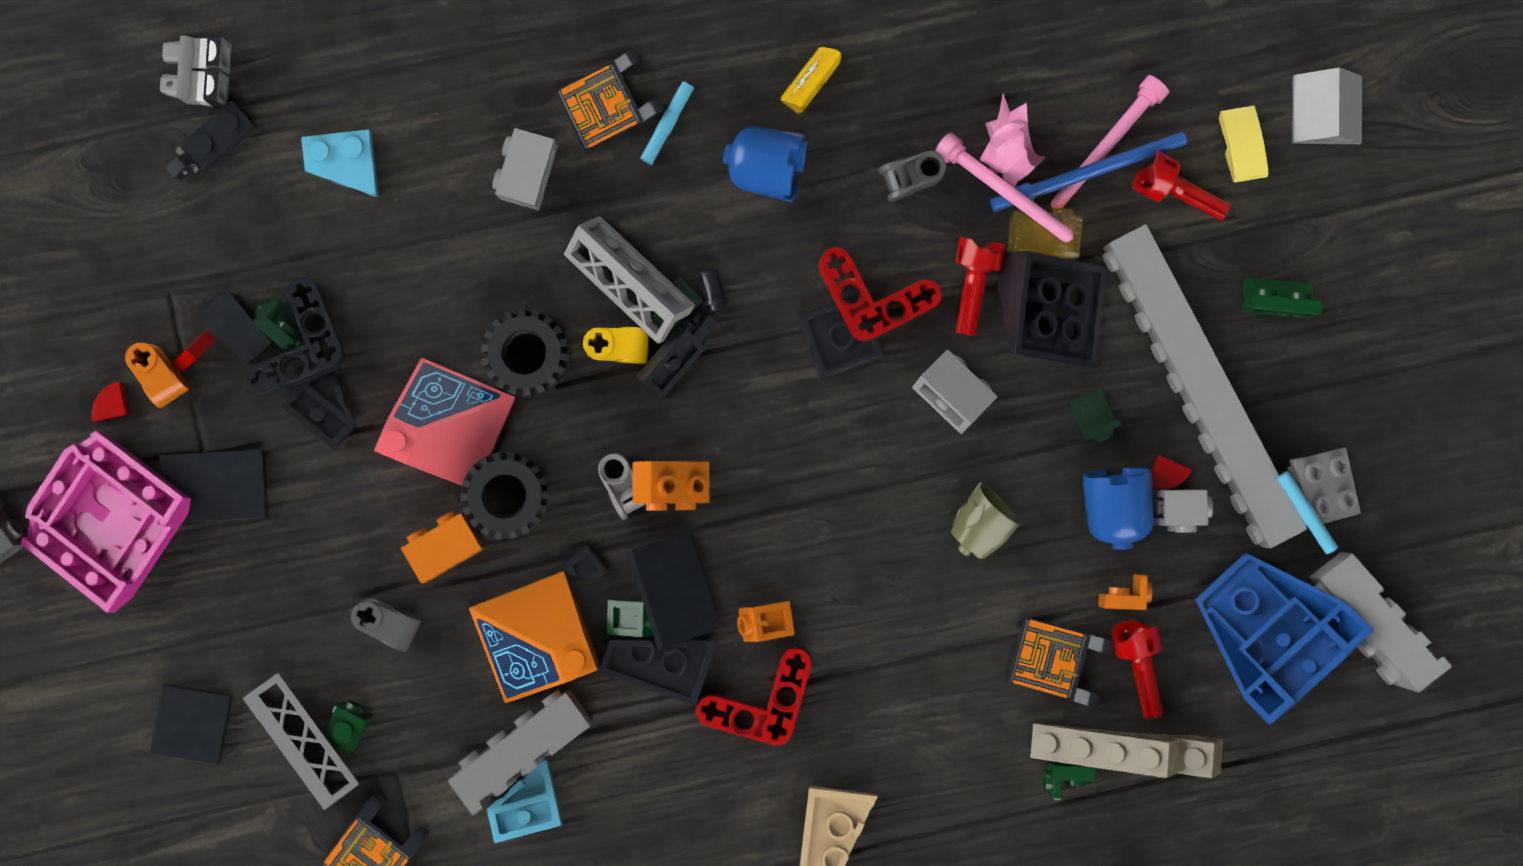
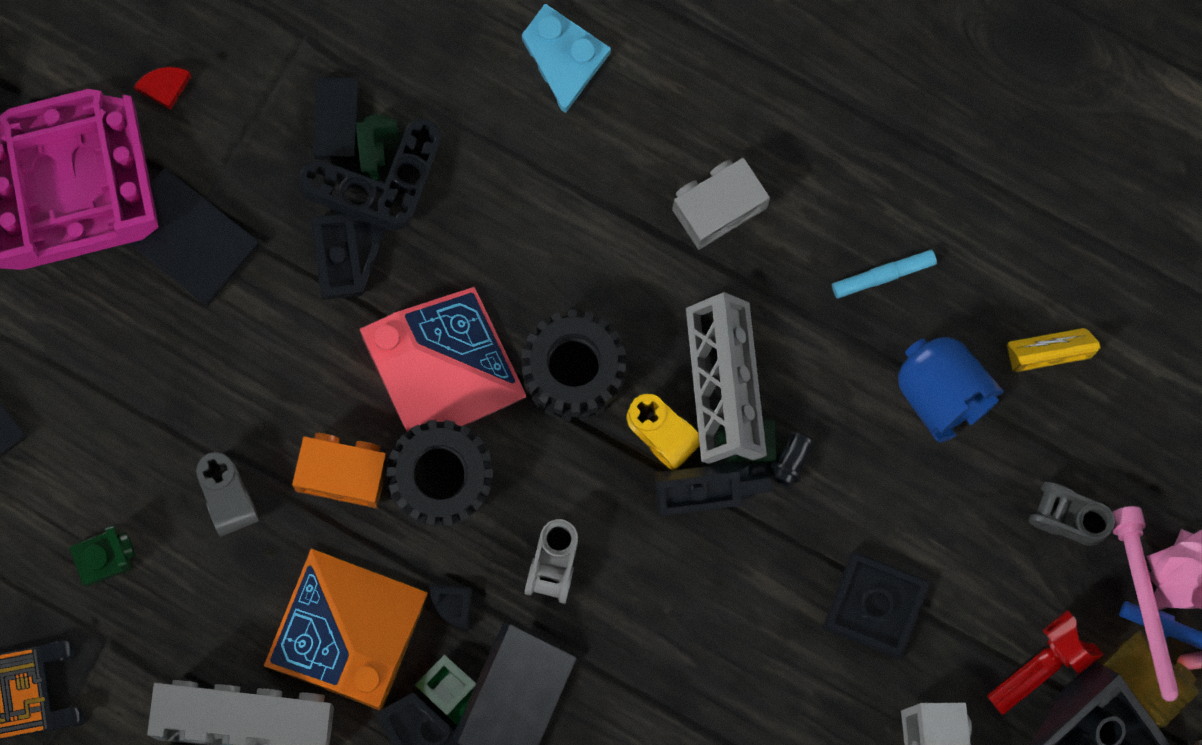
camera: 35 degrees right, 10 degrees down
orange piece [125,343,190,409] -> none
red tile [171,330,215,371] -> none
light grey fence [243,673,359,810] -> none
flag [555,50,666,153] -> none
orange brick [633,461,709,511] -> none
red beam [818,247,942,341] -> none

